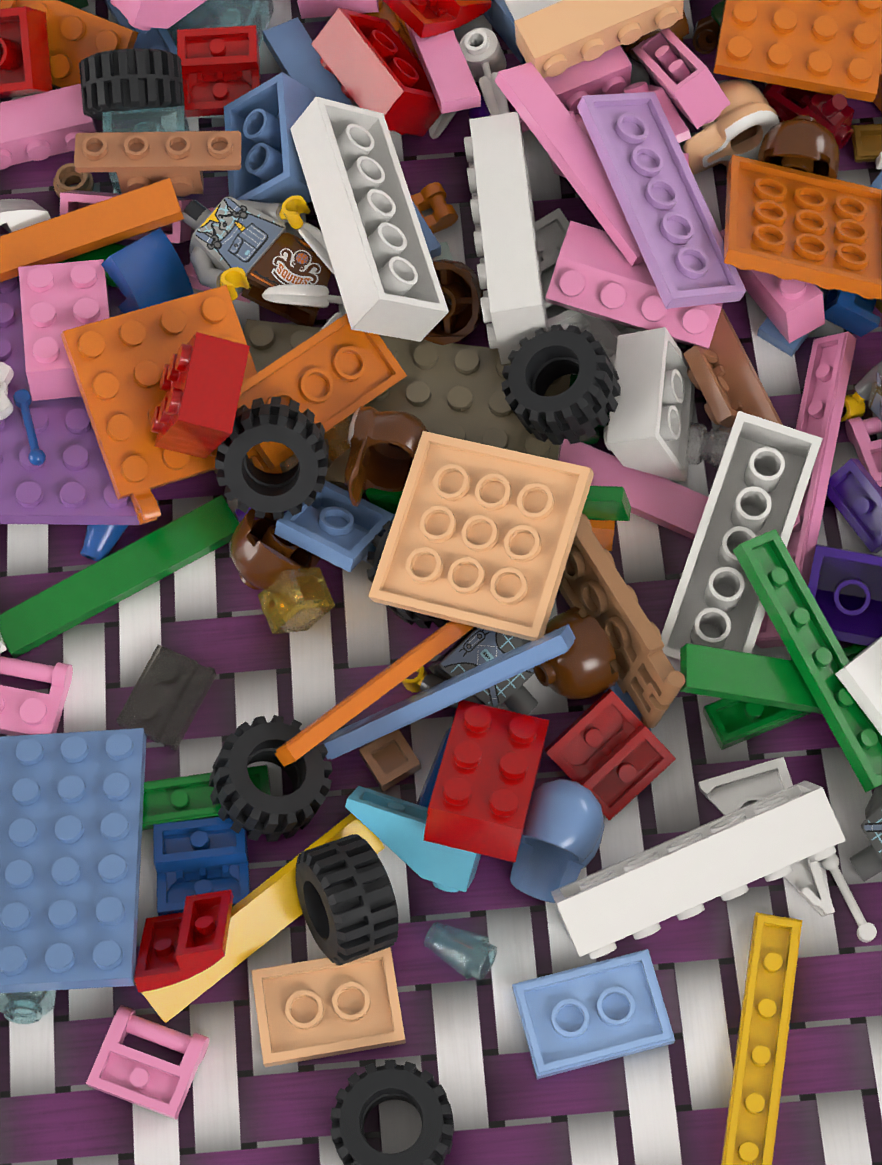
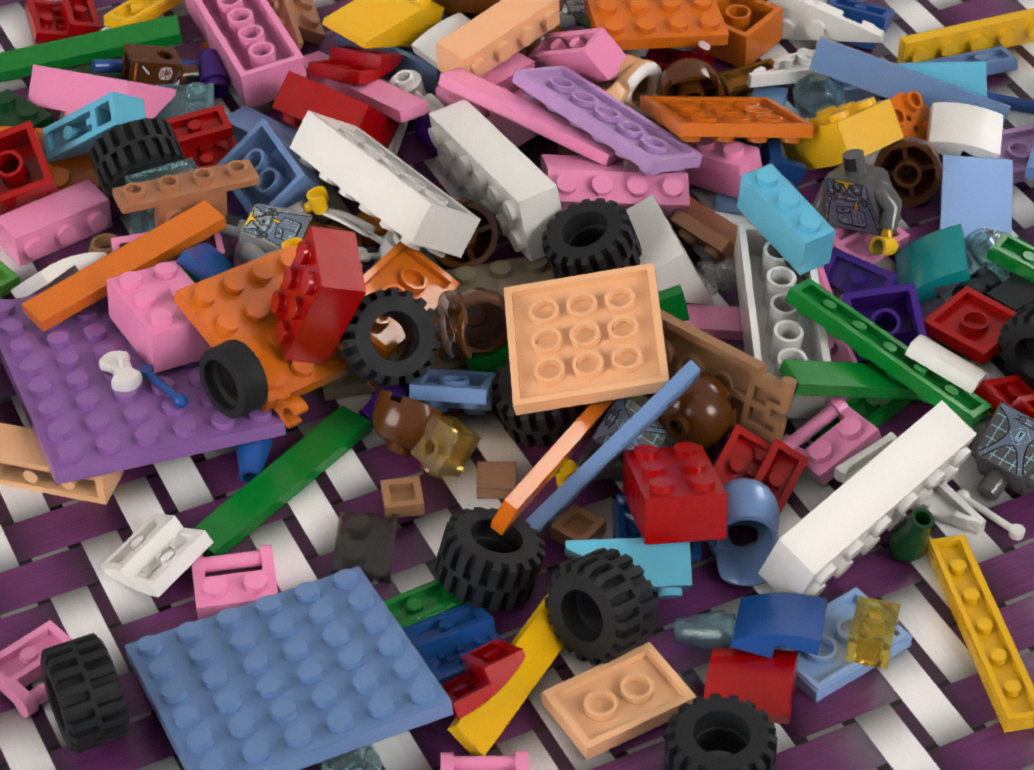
camera: 25 degrees left, 25 degrees down
none -> medium azure slope [42,91,146,162]
none -> black tyre [199,339,269,419]
none -> medium nougat plate [380,476,425,519]
none -> medium nougat tile [477,461,517,499]
none -> red slope [703,647,799,724]
none -> blue slope [730,593,828,658]
none -> medium azure brick [737,163,836,275]
none -> bright pink plate [782,397,882,486]
none -> clear yellow brick [846,596,901,669]
none -> dark green cone [888,508,935,562]

